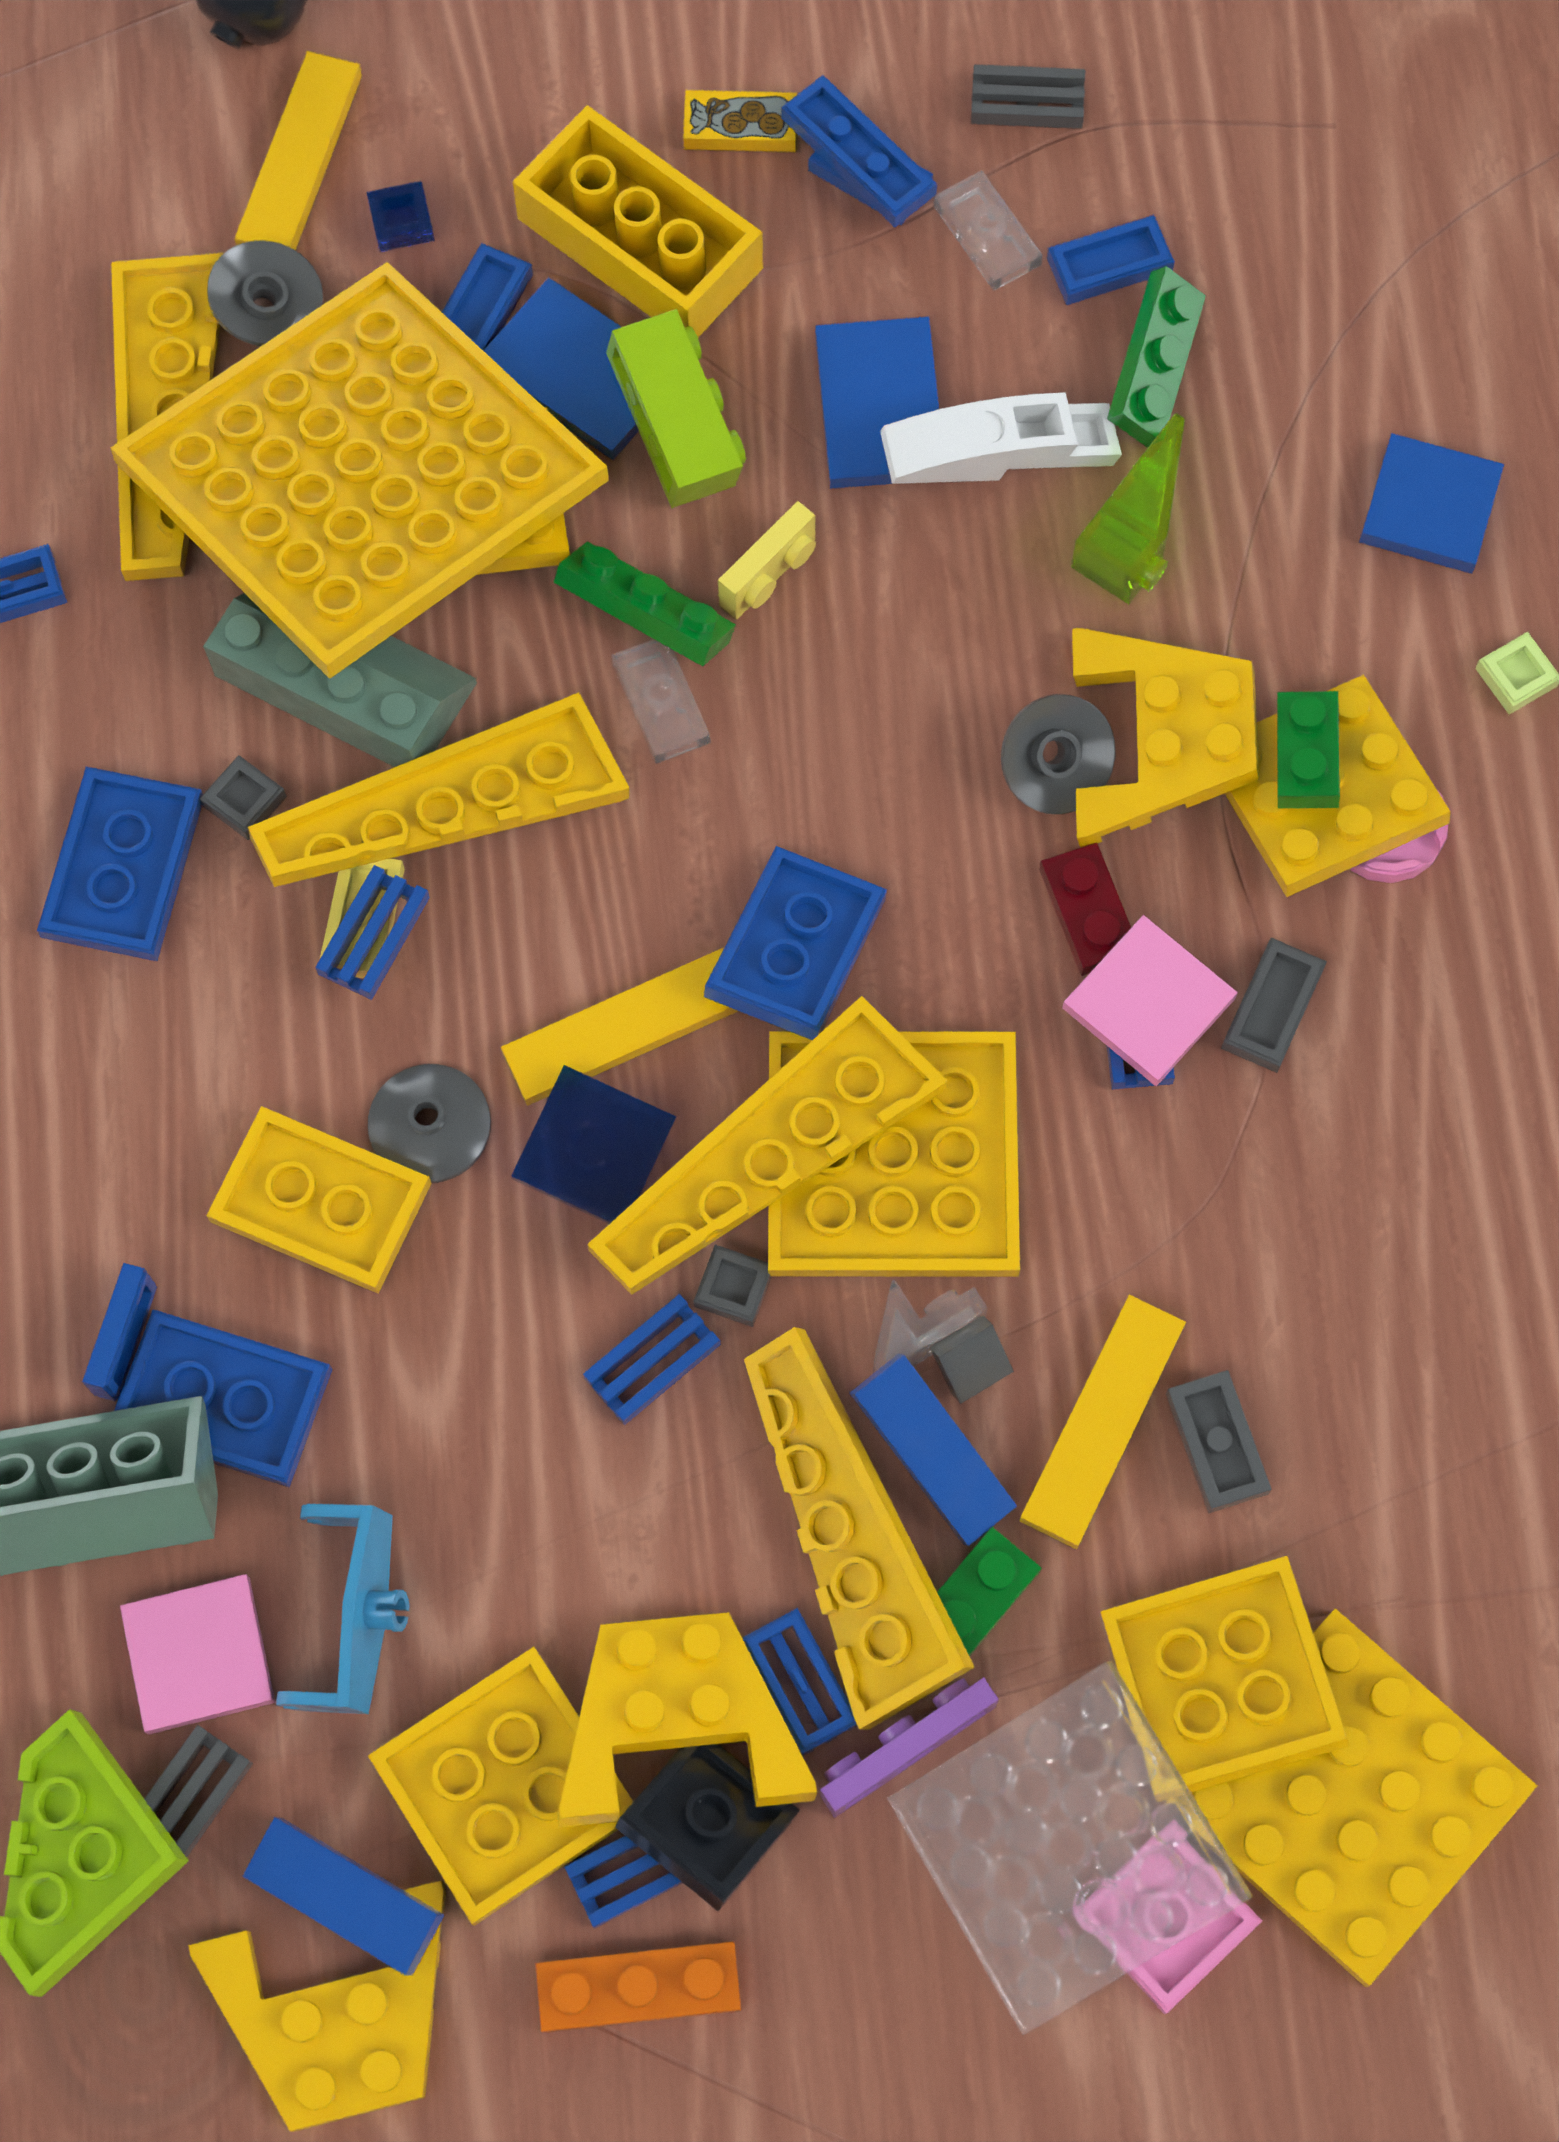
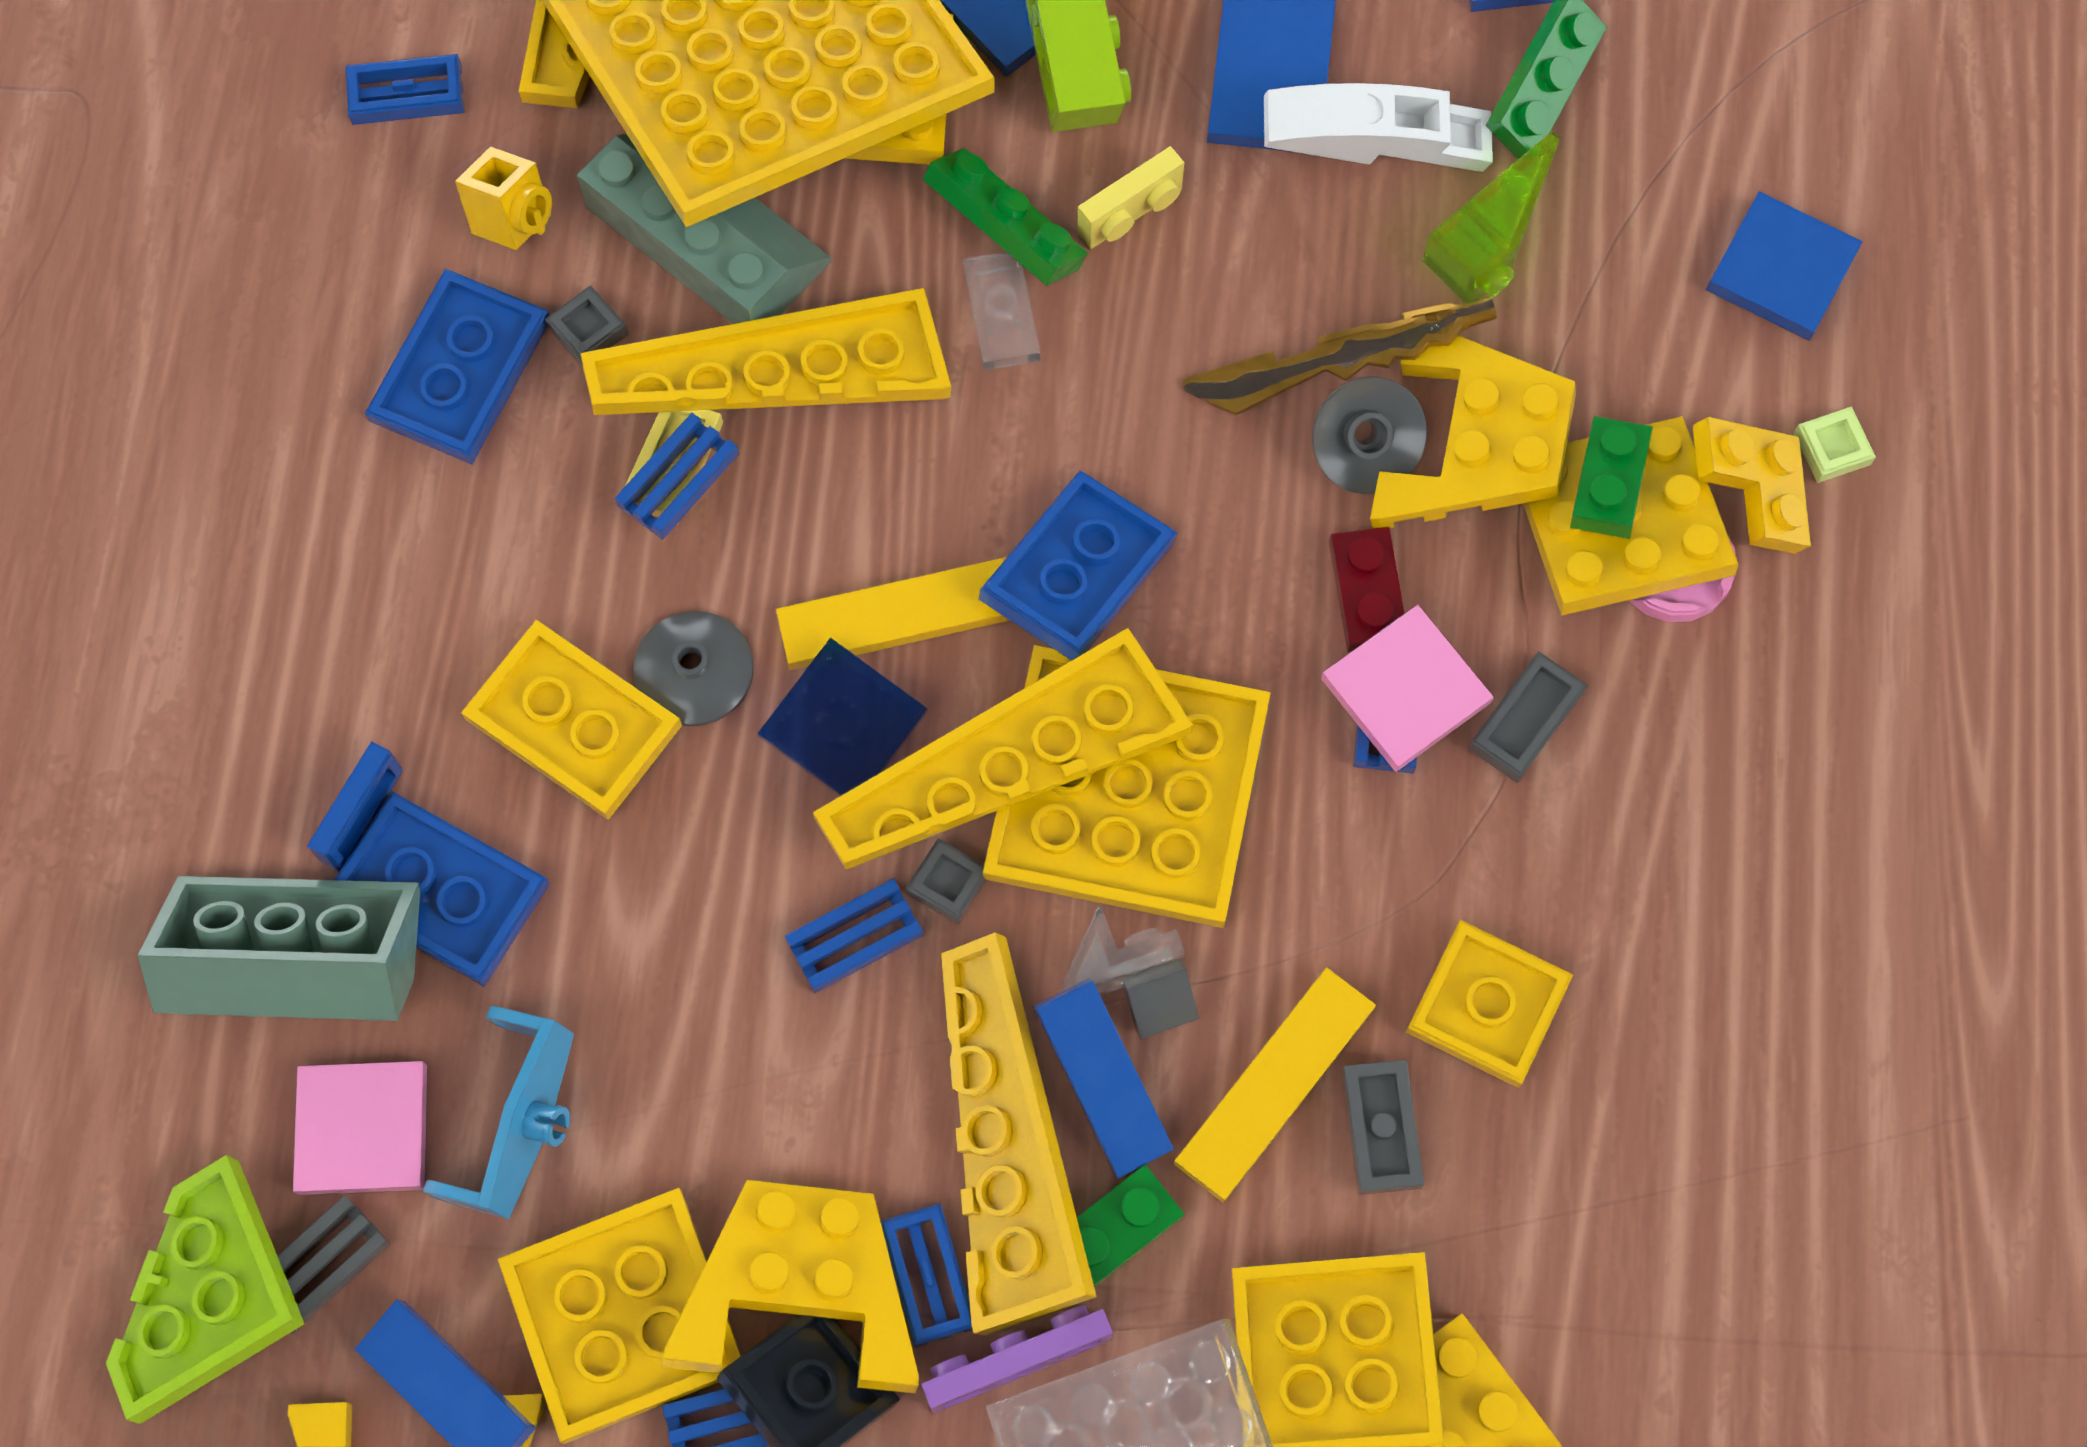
camera: 10 degrees right, 0 degrees up
none -> yellow brick [455,147,552,250]
none -> pearl gold sword [1182,296,1497,416]
none -> yellow plate [1406,920,1573,1088]
none -> yellow plate [1693,417,1811,554]

